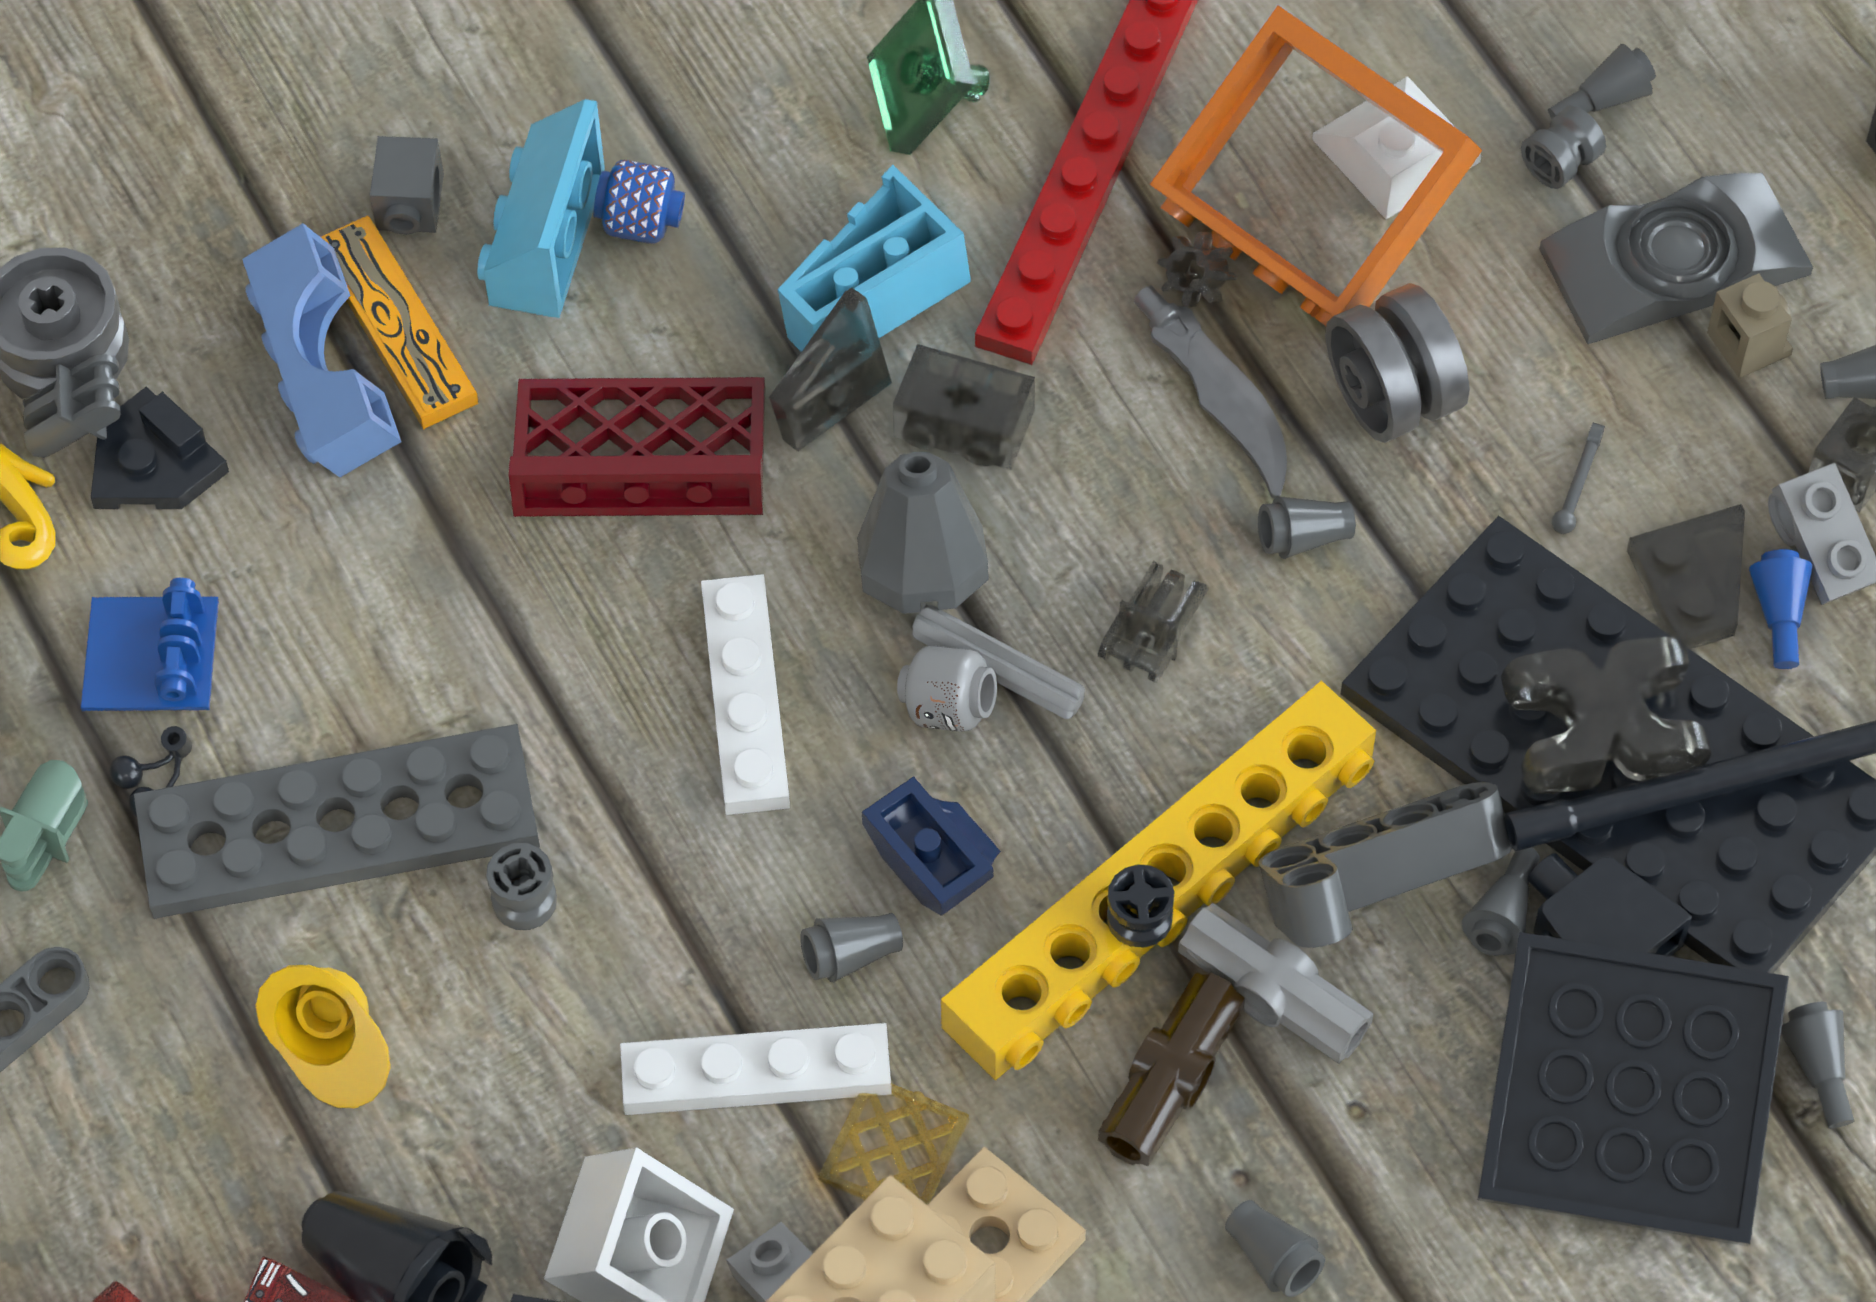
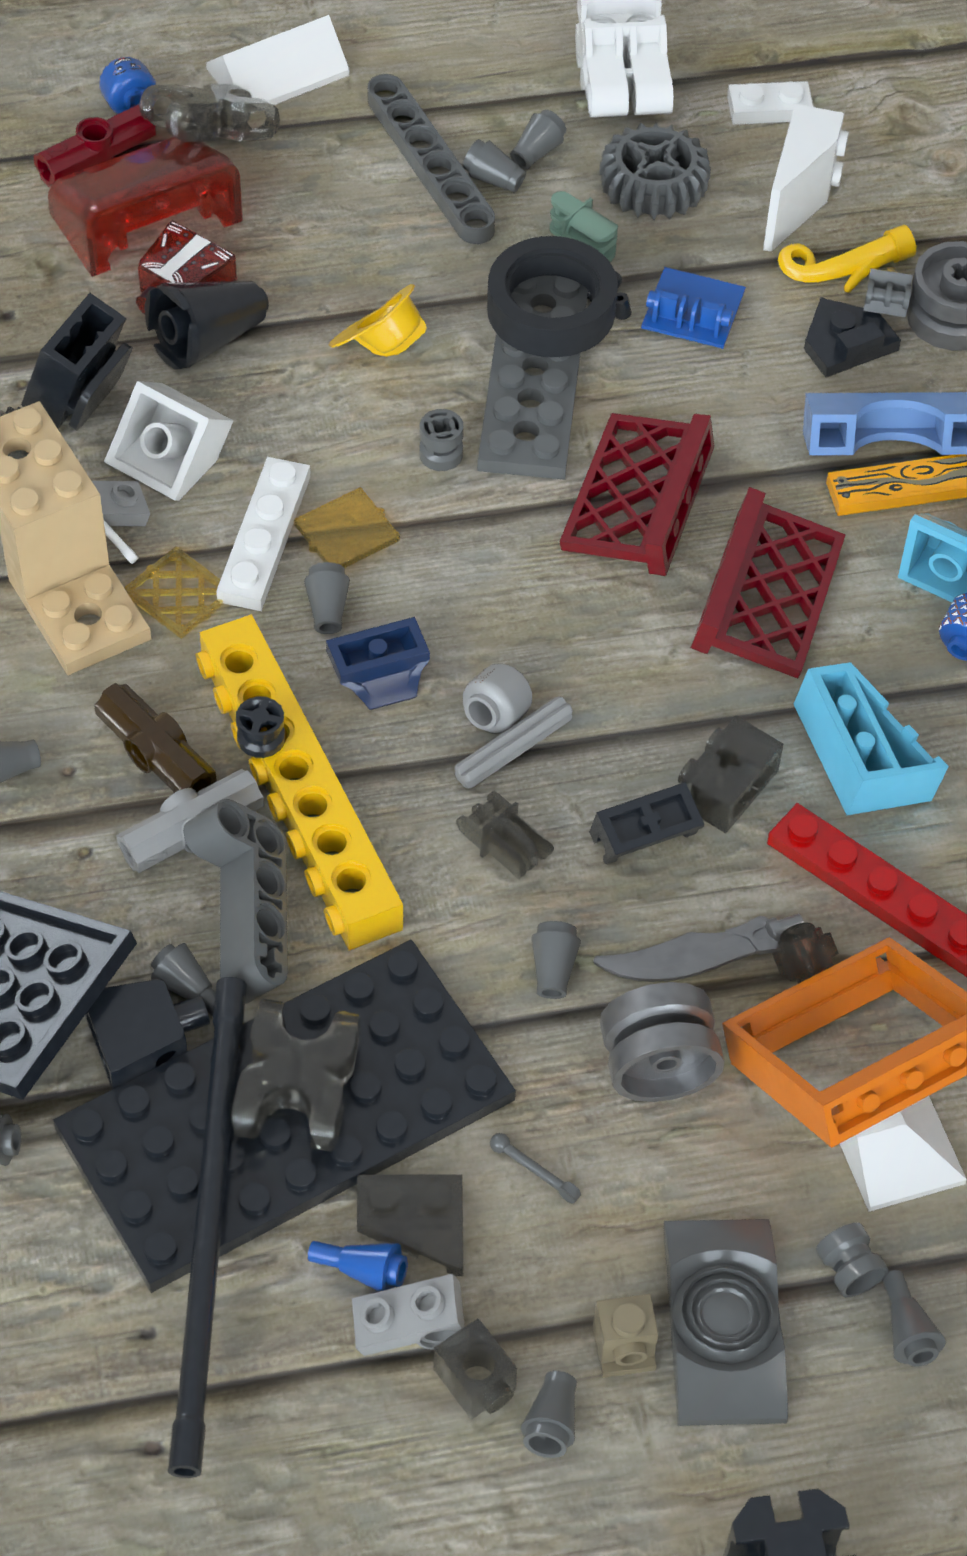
camera: 105 degrees right, 5 degrees down
white plate [701,574,790,815] -> none
clear smoke wing [769,287,892,451] -> none
dark grey cone [857,452,989,614] -> none
none -> clear yellow piece [294,487,400,568]
none -> black tyre [487,236,618,357]
none -> dark red fence [560,413,715,576]
none -> black hinge [589,782,705,865]

